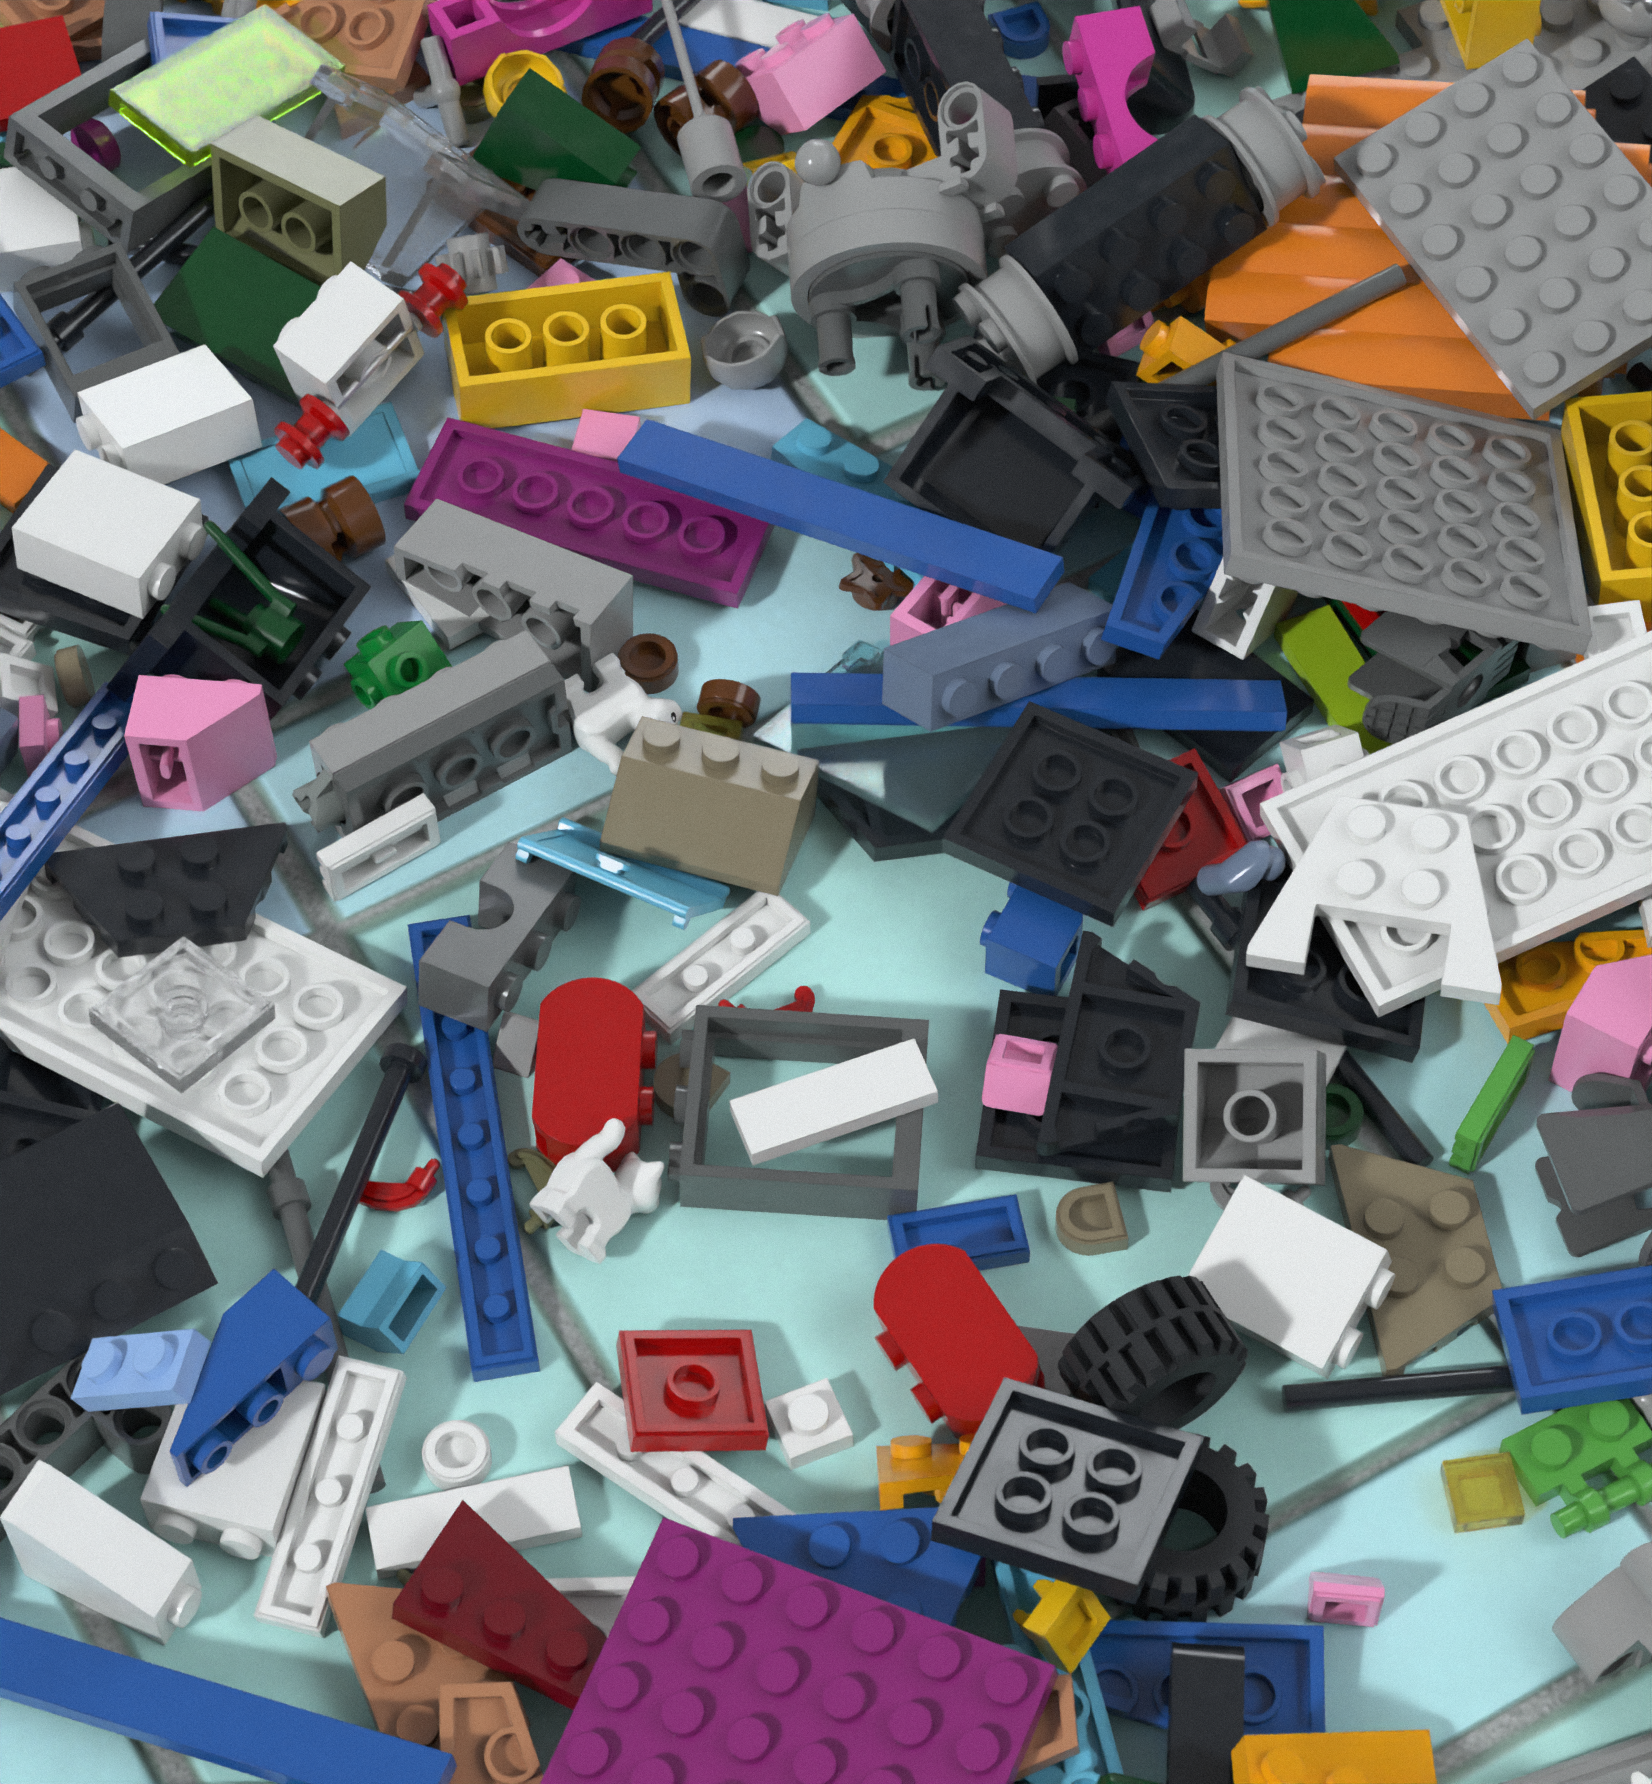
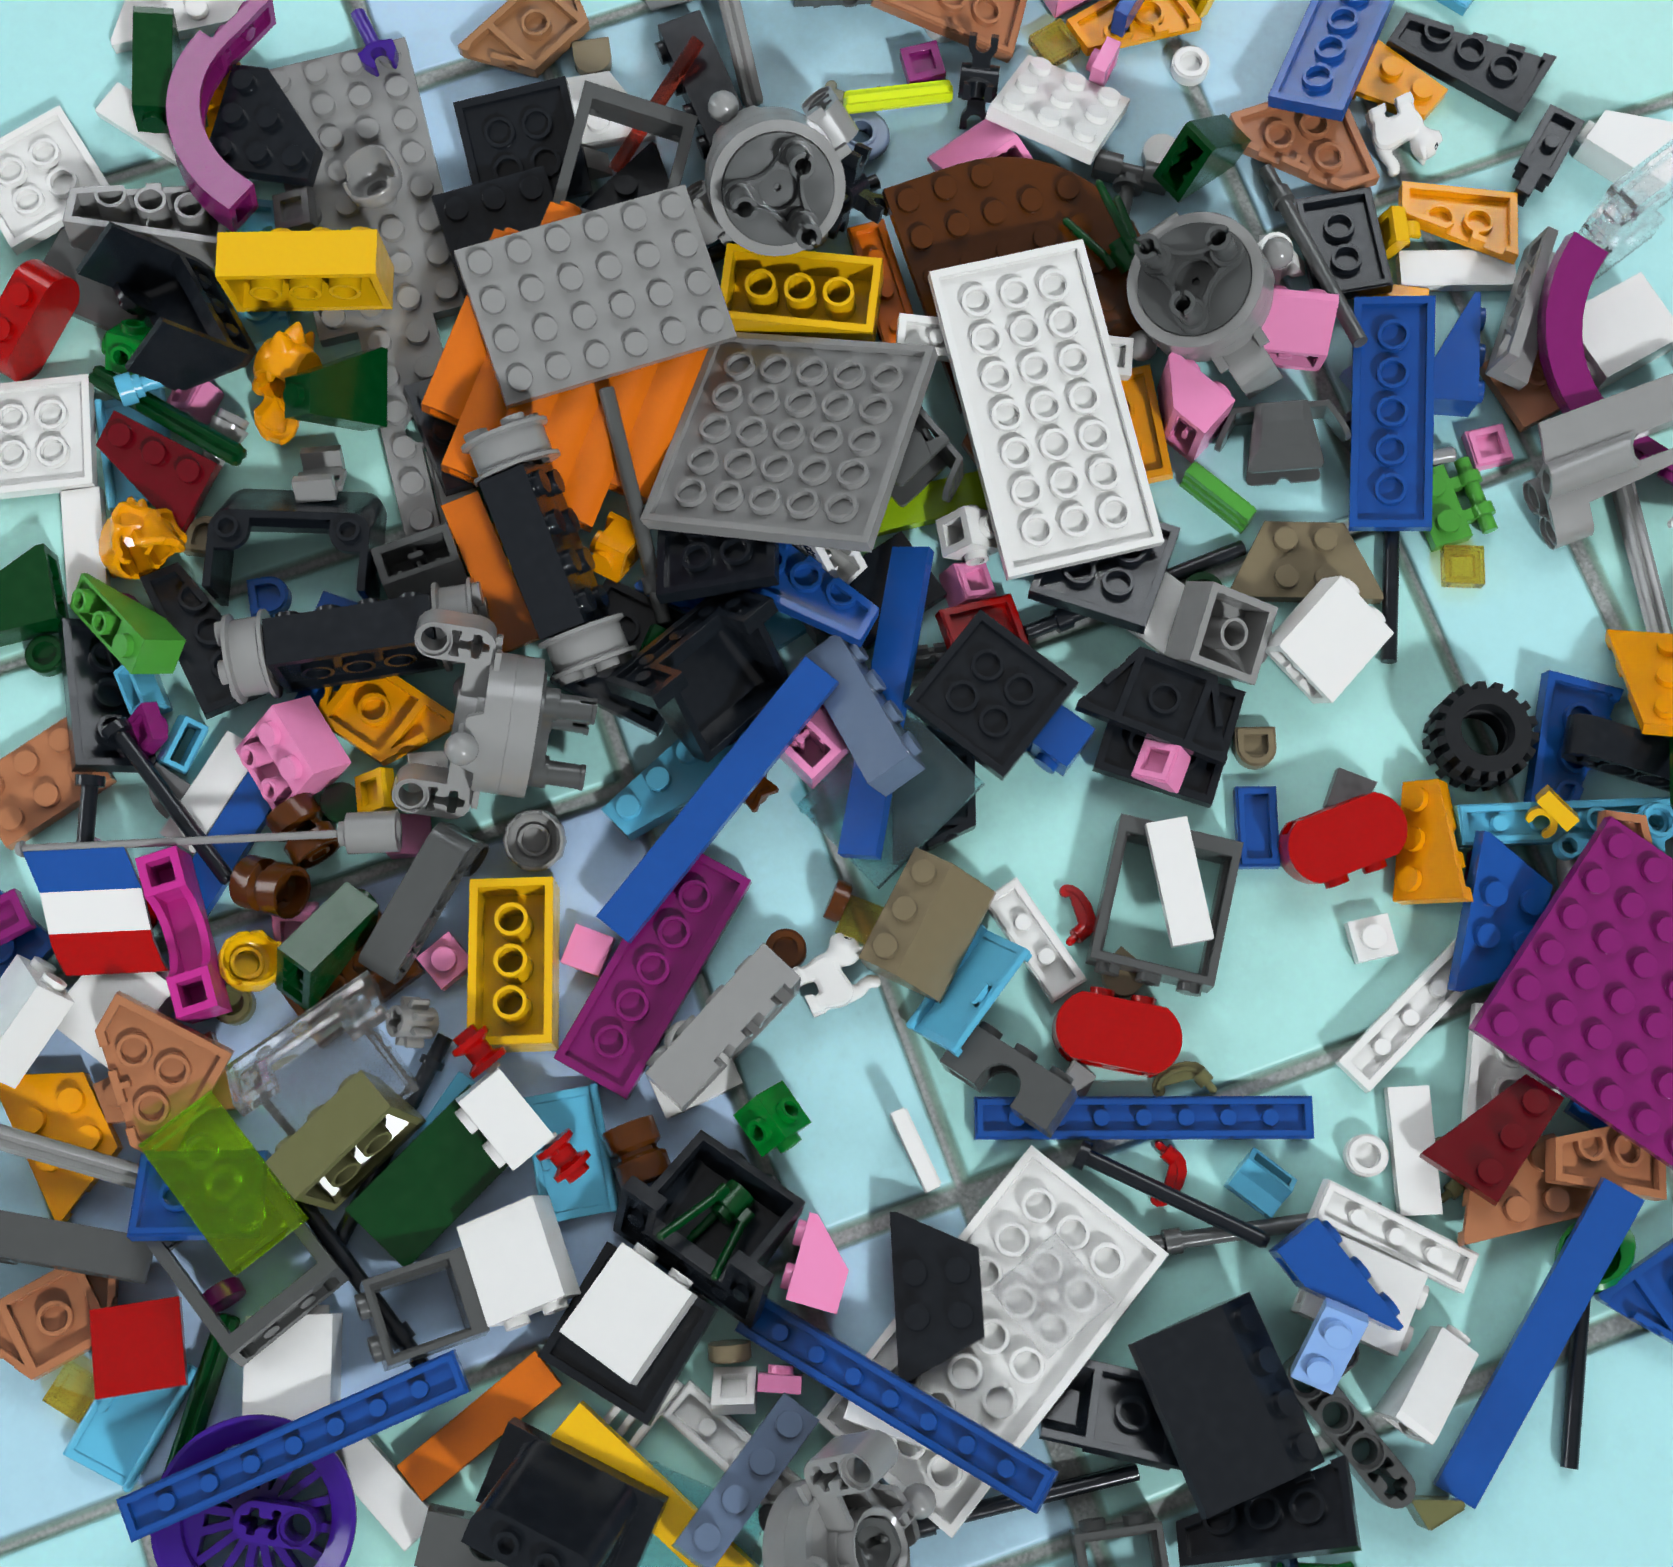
camera: 80 degrees left, 20 degrees up
piece [292,629,572,838] -> none
light grey piece [413,35,470,148] -> none
white animal [529,1118,665,1264] -> none
red tile [616,1330,769,1452] -> none
plate [931,1377,1203,1604] -> none
black tyre [1058,1275,1248,1429] -> none
dark pink arch [1063,6,1158,174] -> none
sand blue arm [1197,840,1285,896] -> none
white wing [1246,796,1502,1005] -> none
bright pink slope [1307,1572,1385,1627] -> none

